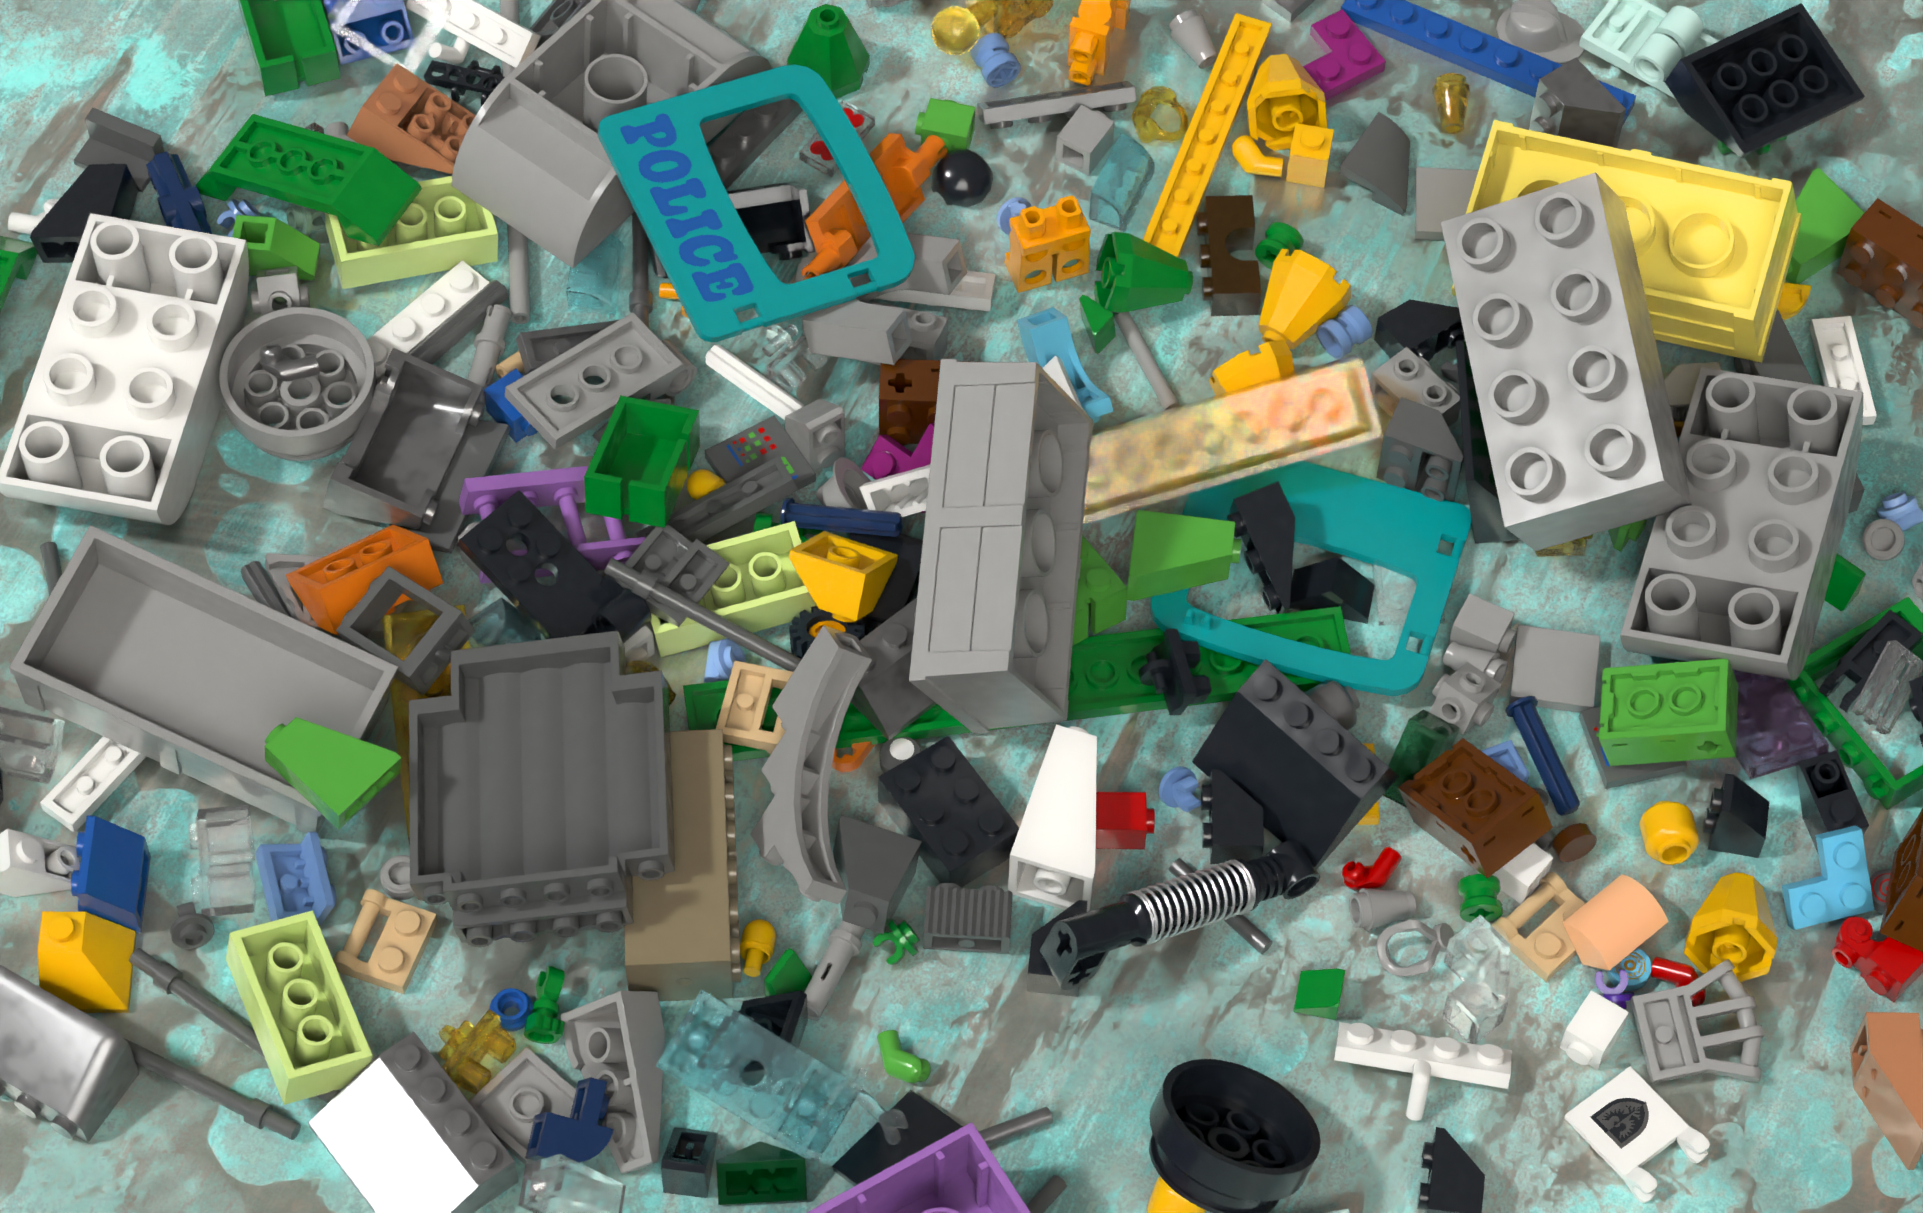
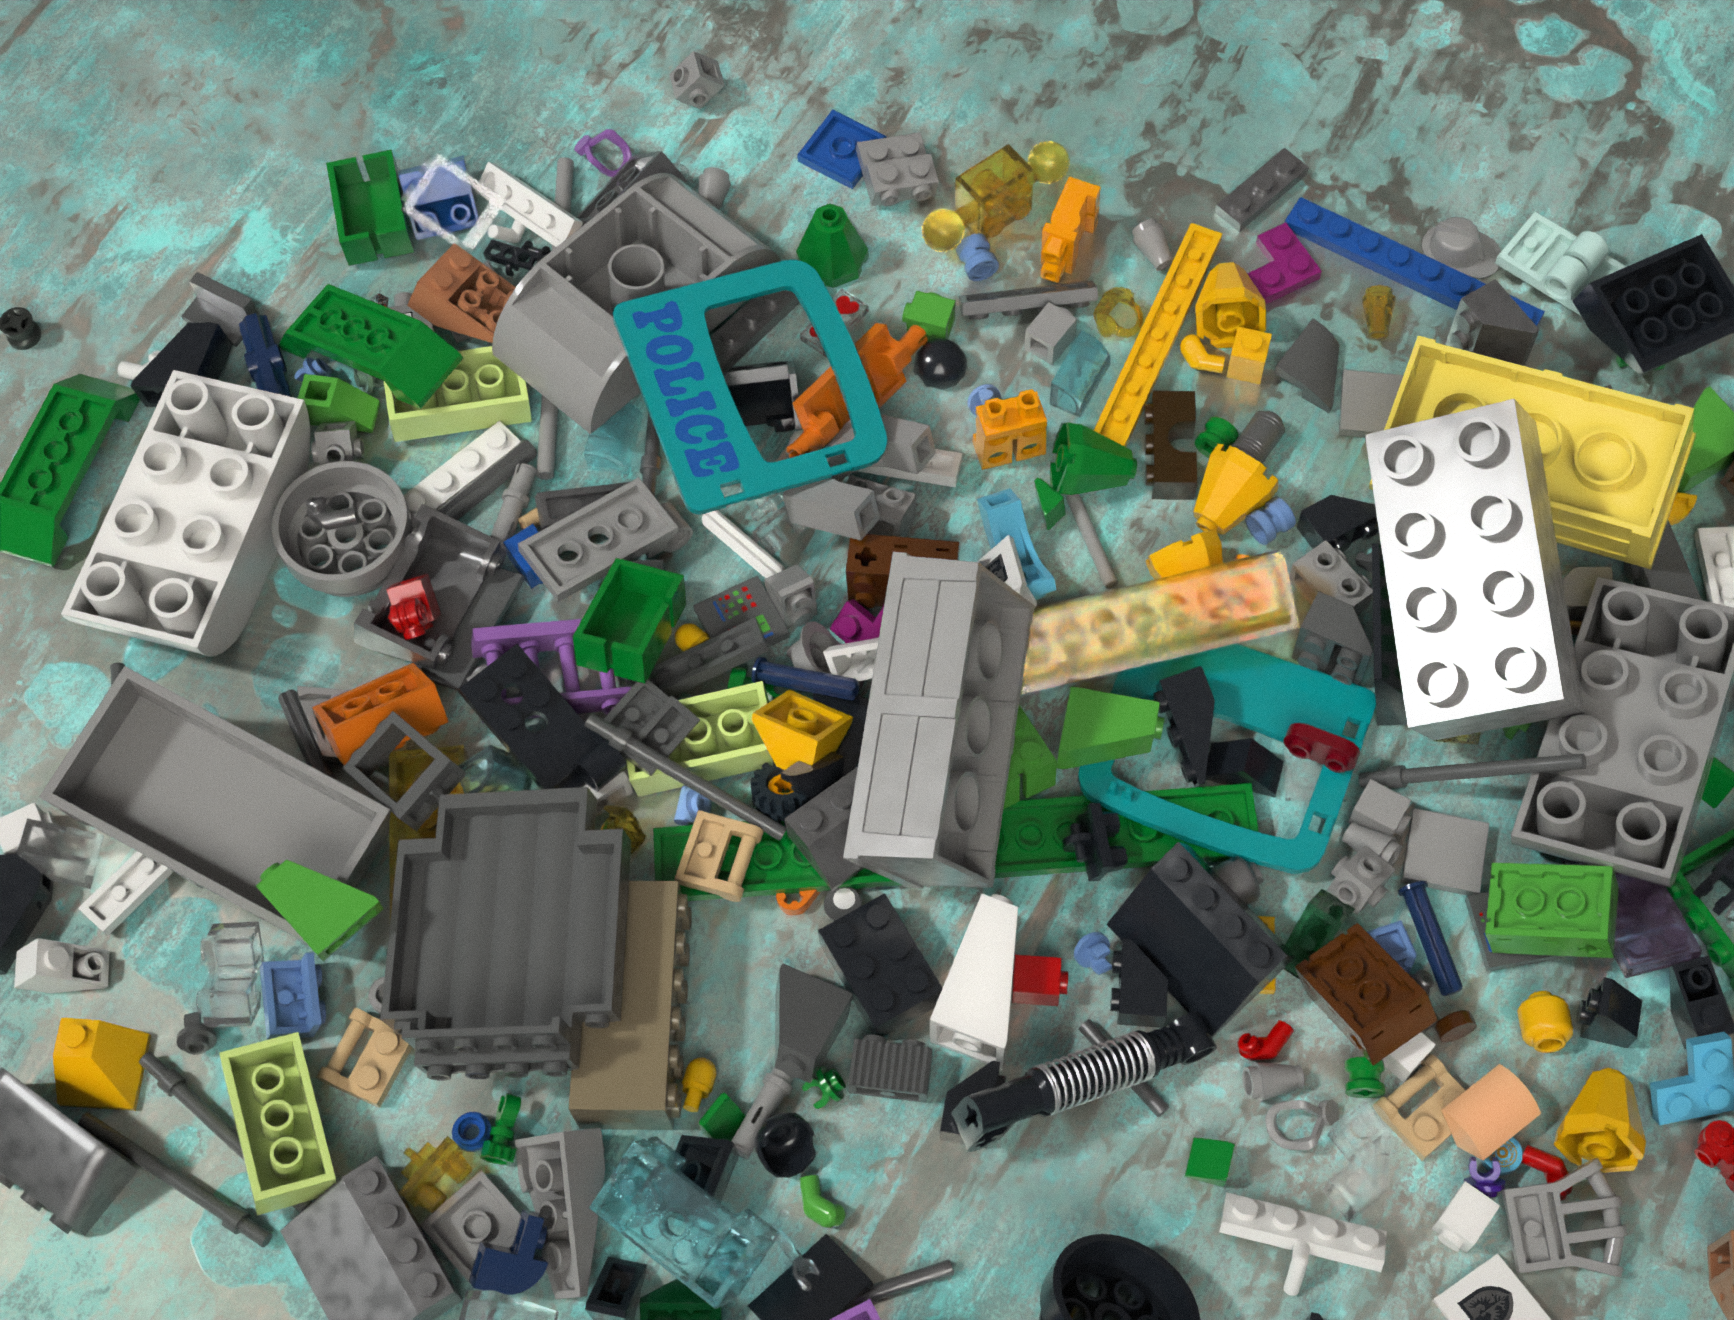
camera: 10 degrees right, 5 degrees up
blue slope [71,816,151,933] -> none
light grey arch [750,625,872,904] -> none
none -> red brick [386,574,441,640]
none -> black hair [755,1113,816,1178]
none -> black slope [780,752,844,799]
none -> dark grey head [1232,411,1285,464]
none -> dark red plate [1284,723,1360,773]
none -> dark grey bar [1359,753,1587,789]

